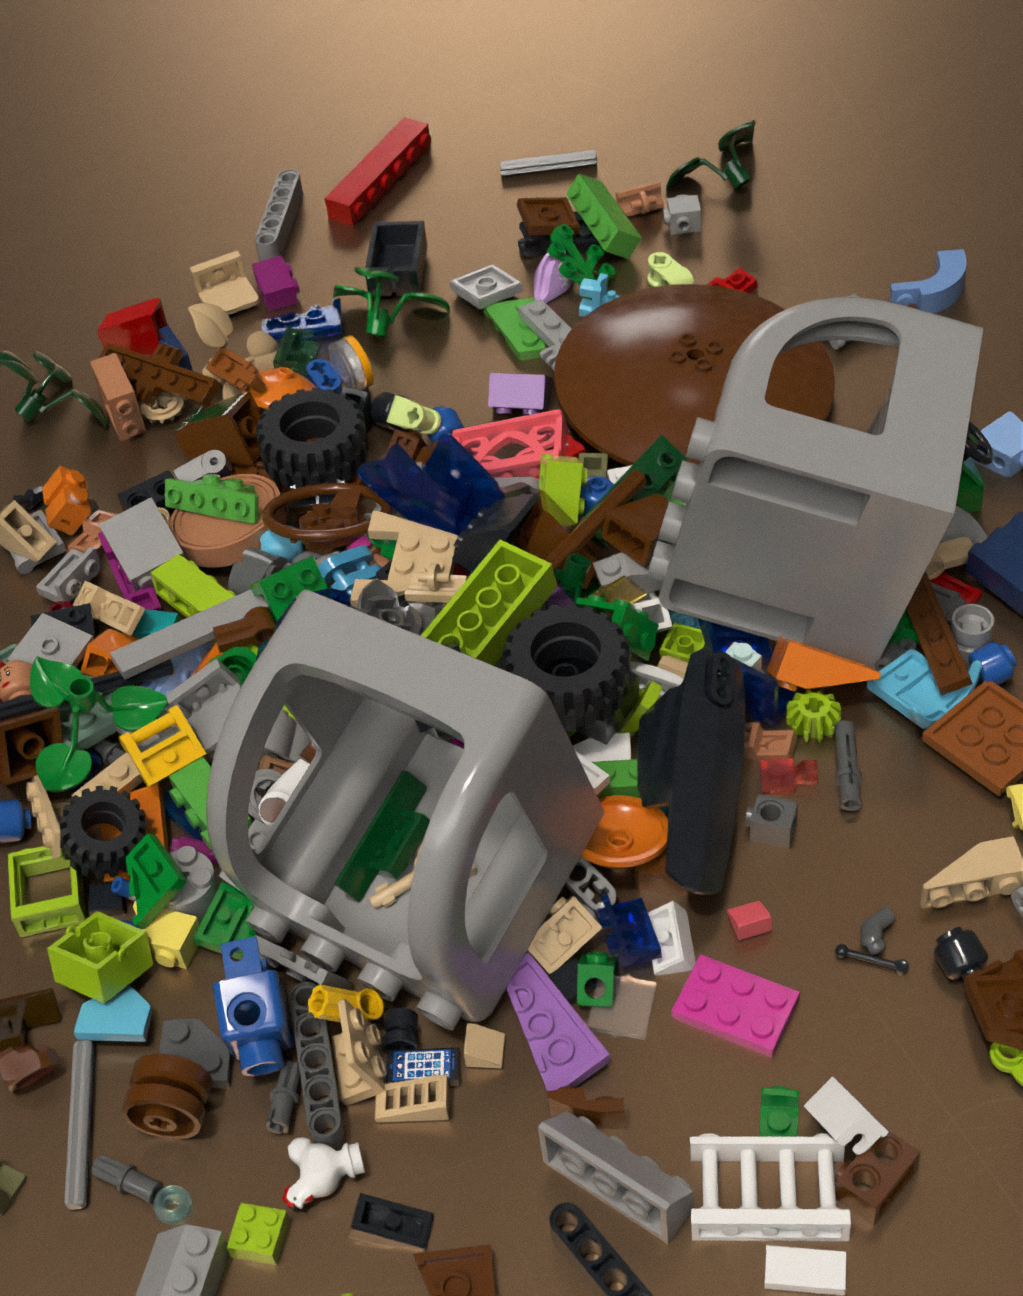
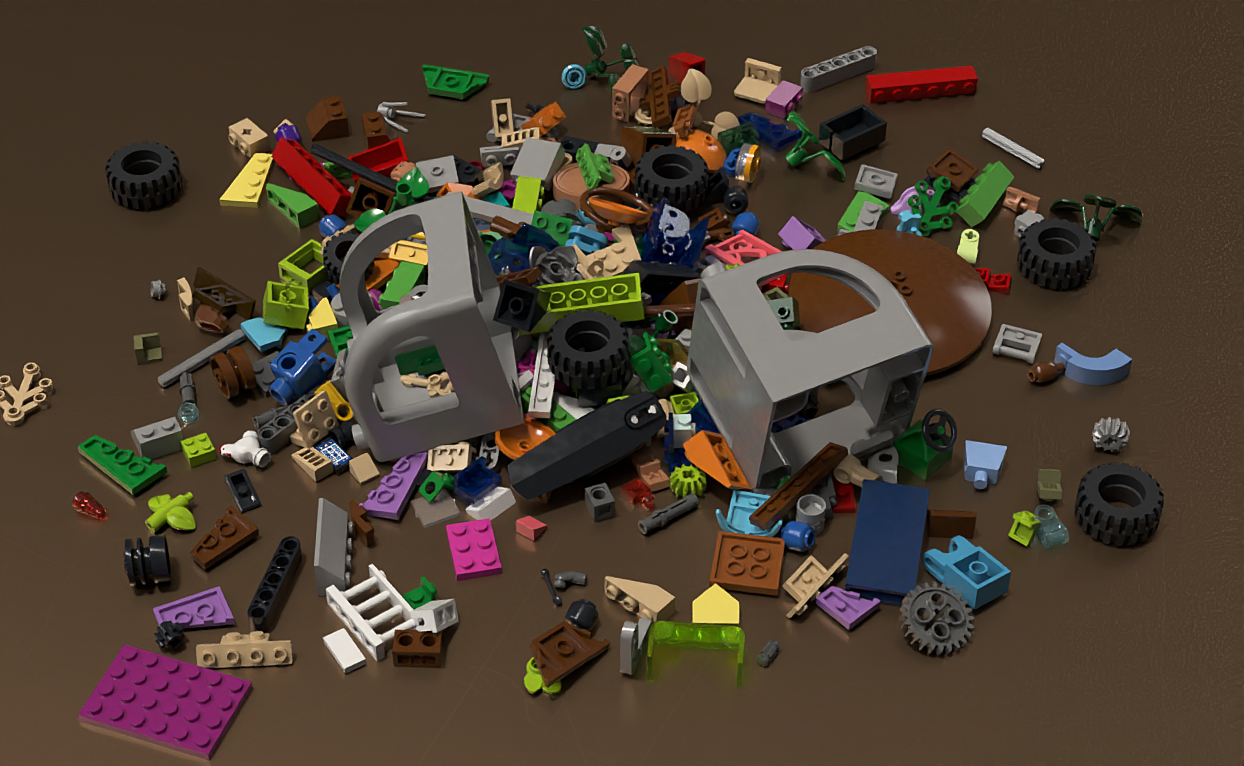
camera: 45 degrees right, 5 degrees down
green wing [126,833,188,929] -> none
yellowish green piece [386,395,441,435] -> none
none -> tan slope [502,127,539,150]
none -> medium azure brick [562,64,587,90]
none -> orange dish [588,197,647,227]
none -> black tyre [1017,218,1097,290]

